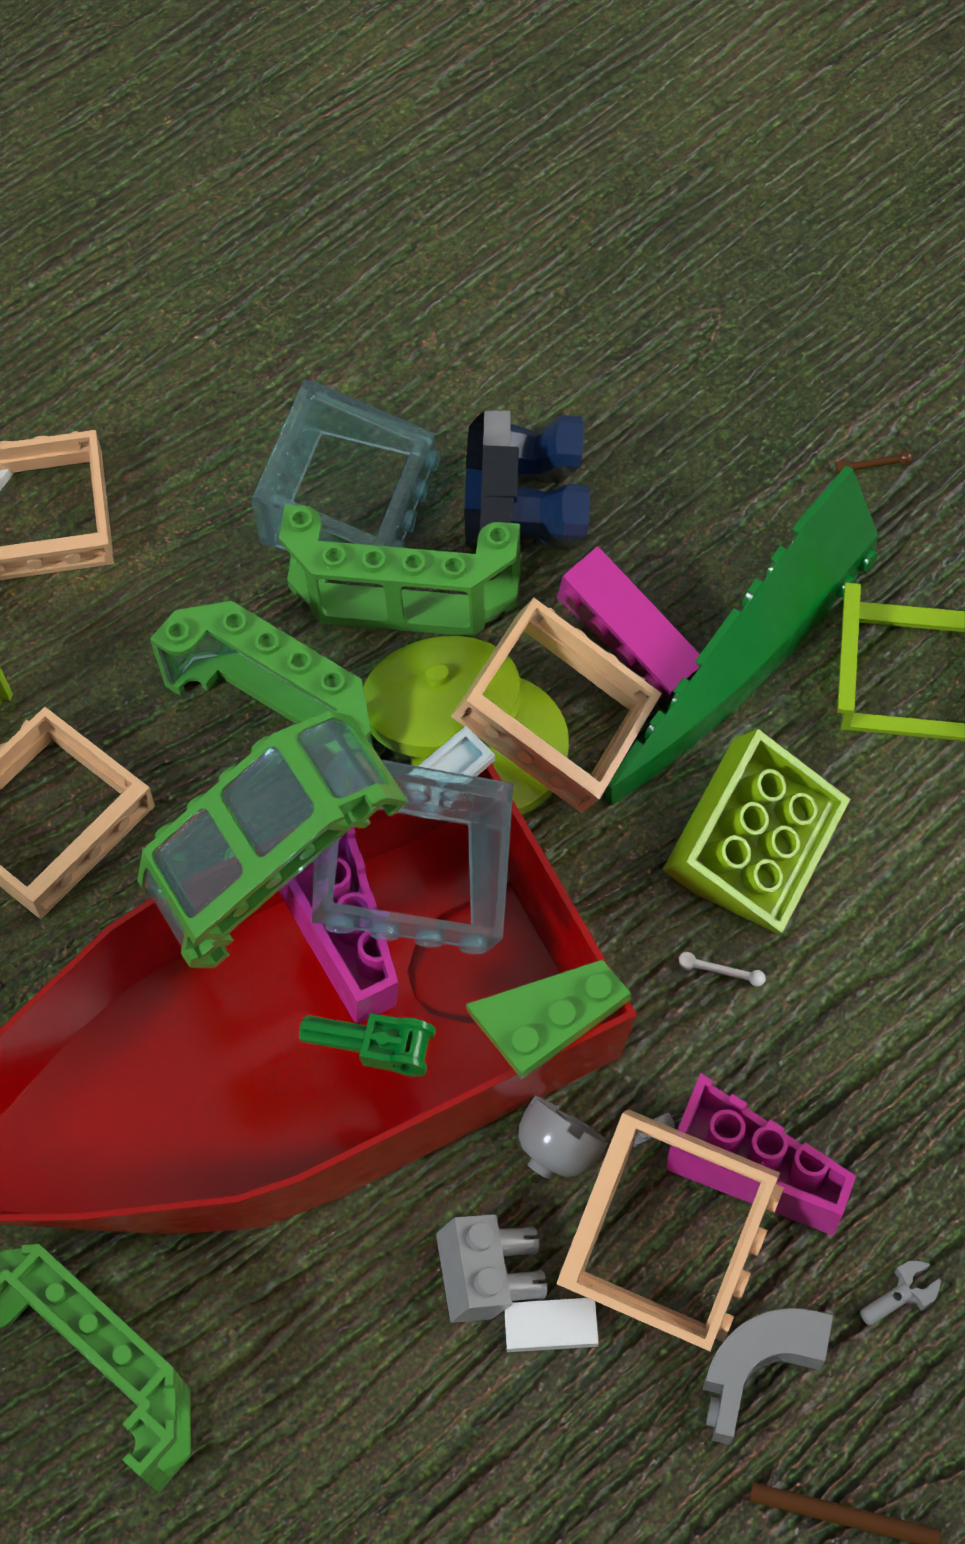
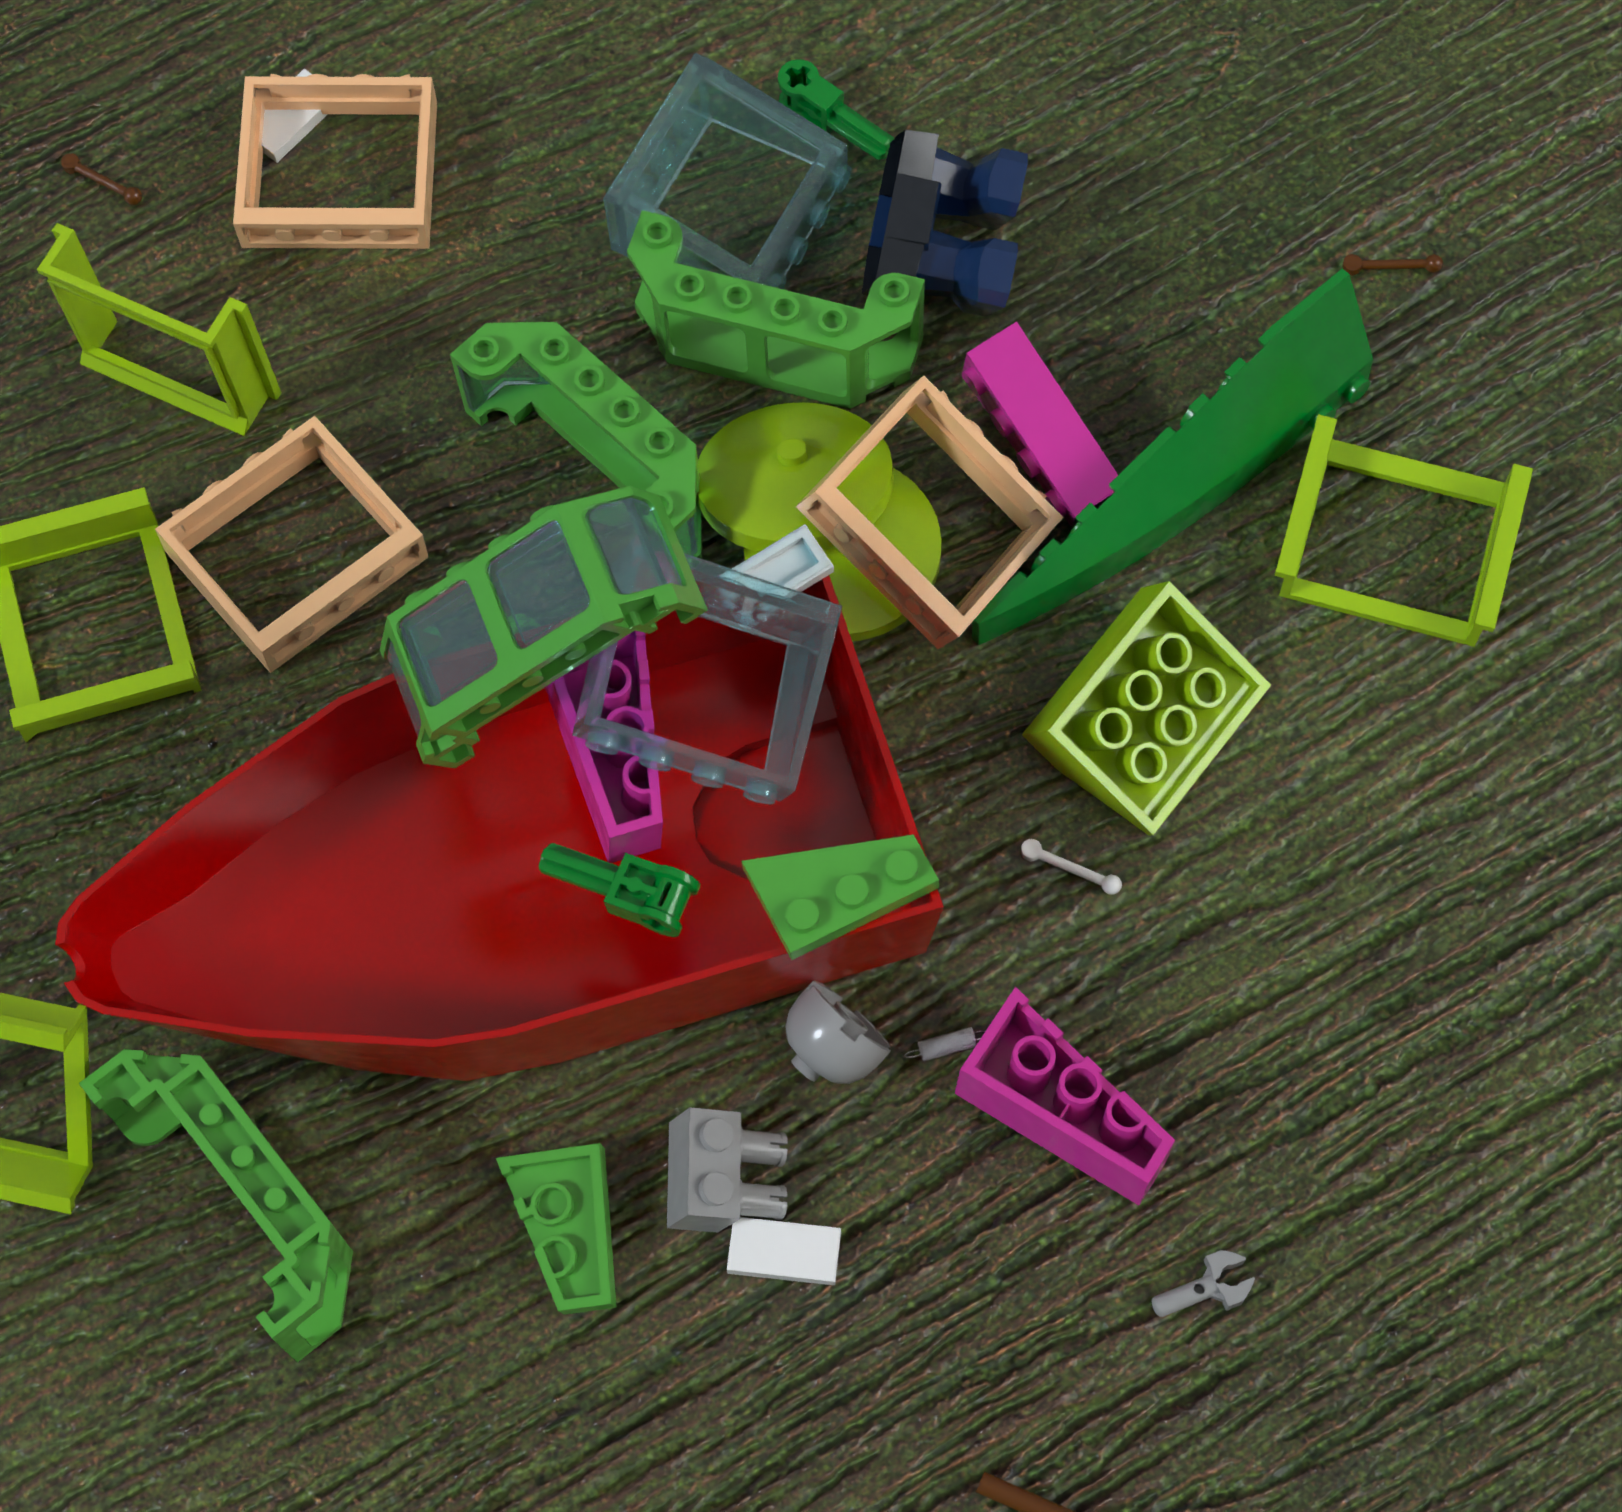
camera: 10 degrees right, 5 degrees up
light nougat window [556,1109,784,1351] -> none
light grey arch [702,1308,833,1445] -> none
none -> bright green wing [496,1143,617,1315]
none -> green connector [778,59,894,160]

